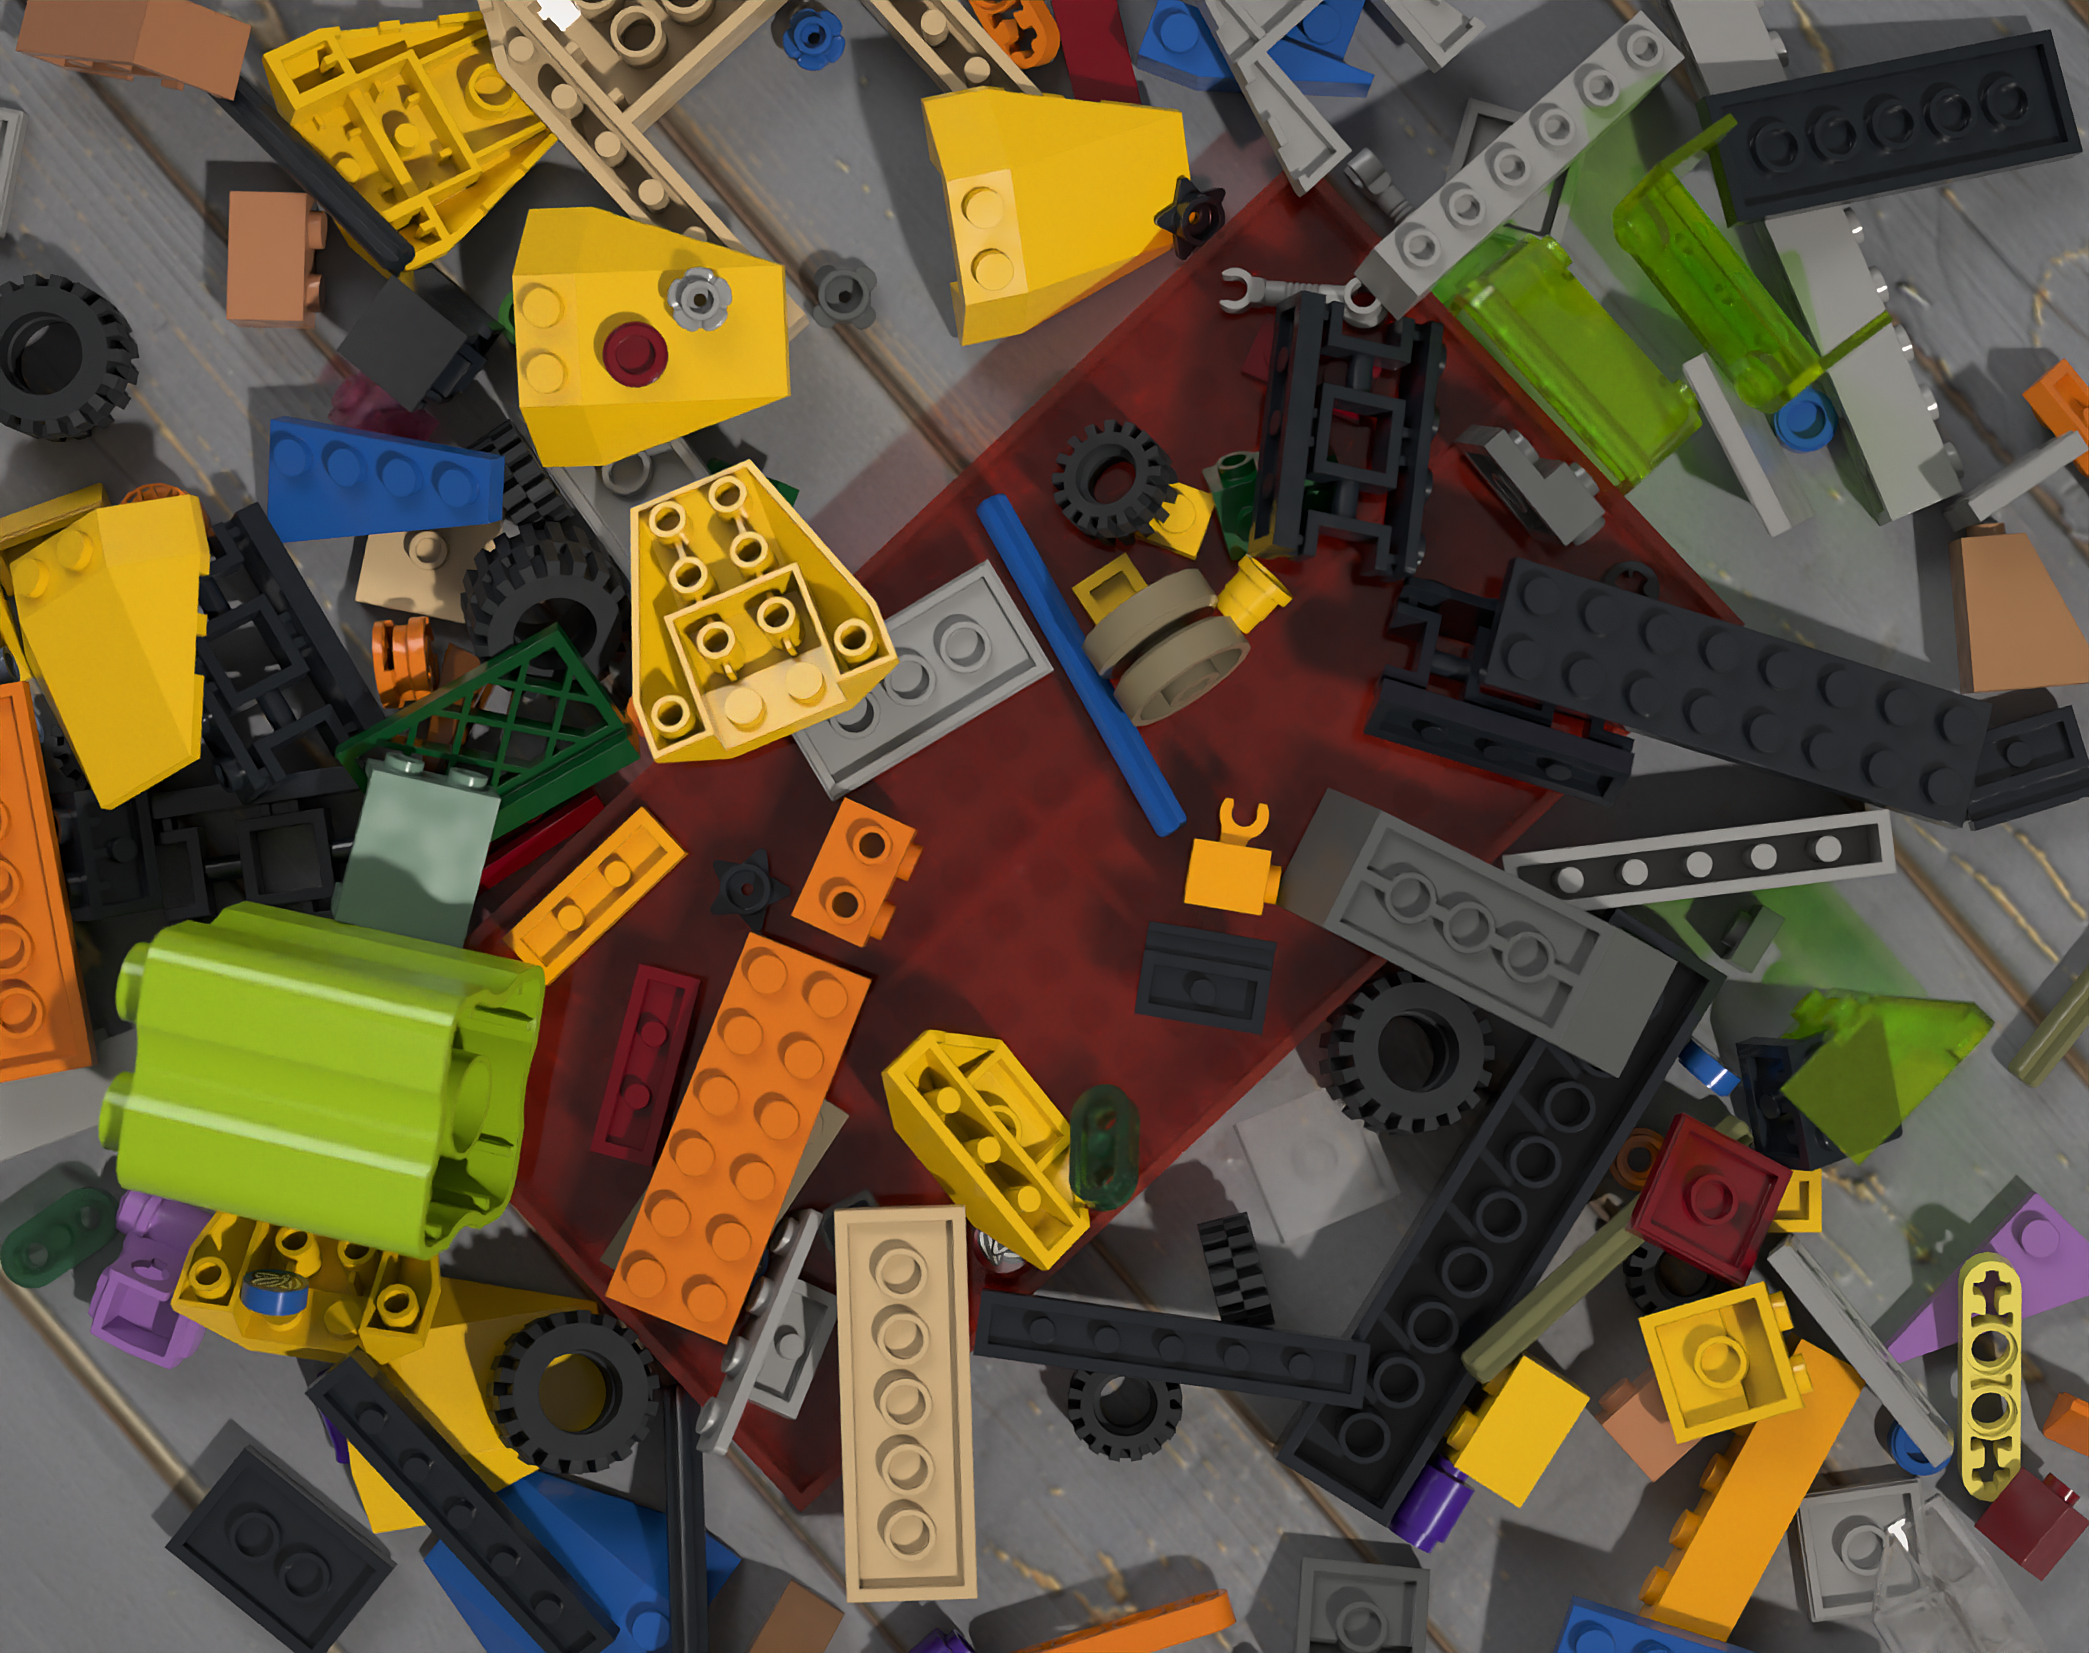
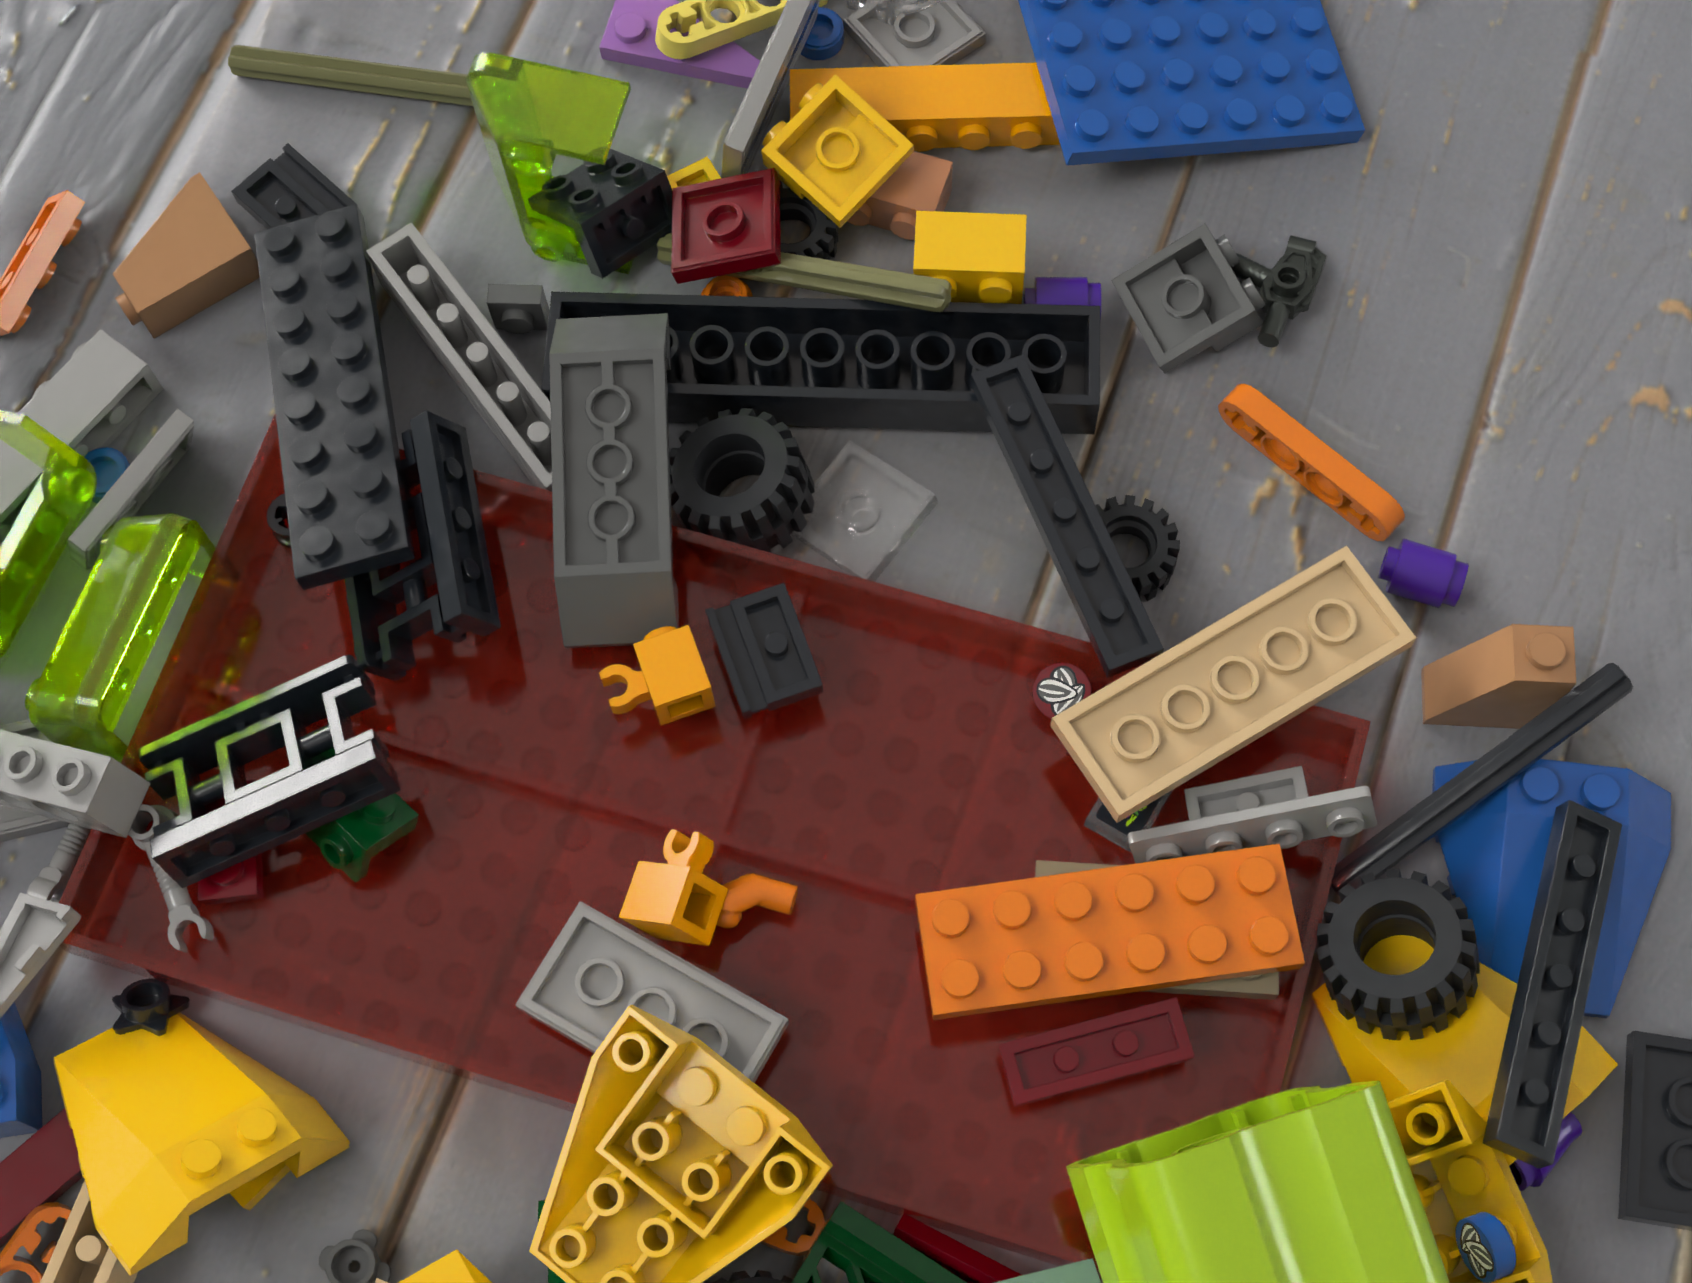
camera: 115 degrees left, 20 degrees down
light orange plate [502,806,689,985] -> none
black plate [710,848,791,932] -> none
orange brick [791,797,923,948] -> none
yellow wedge [881,1029,1090,1271] -> none
blue axle [976,493,1187,837] -> none
black tyre [1051,419,1178,547] -> none
clear green plate [1069,1084,1140,1212] -> none
yellow plate [1072,552,1148,626] -> none
dark tan wheel [1081,569,1251,727] -> none
yellow plate [1135,482,1215,560] -> none
black tyre [1197,1211,1275,1327] -> none
yellow piece [1216,554,1294,634] -> none
dark grey plate [1453,424,1606,546] -> none
blue tile [1678,1038,1742,1097] -> none
light grey tile [1942,430,2089,532] -> none
none -> light orange brick [619,829,728,946]
none -> orange arm [716,873,799,928]

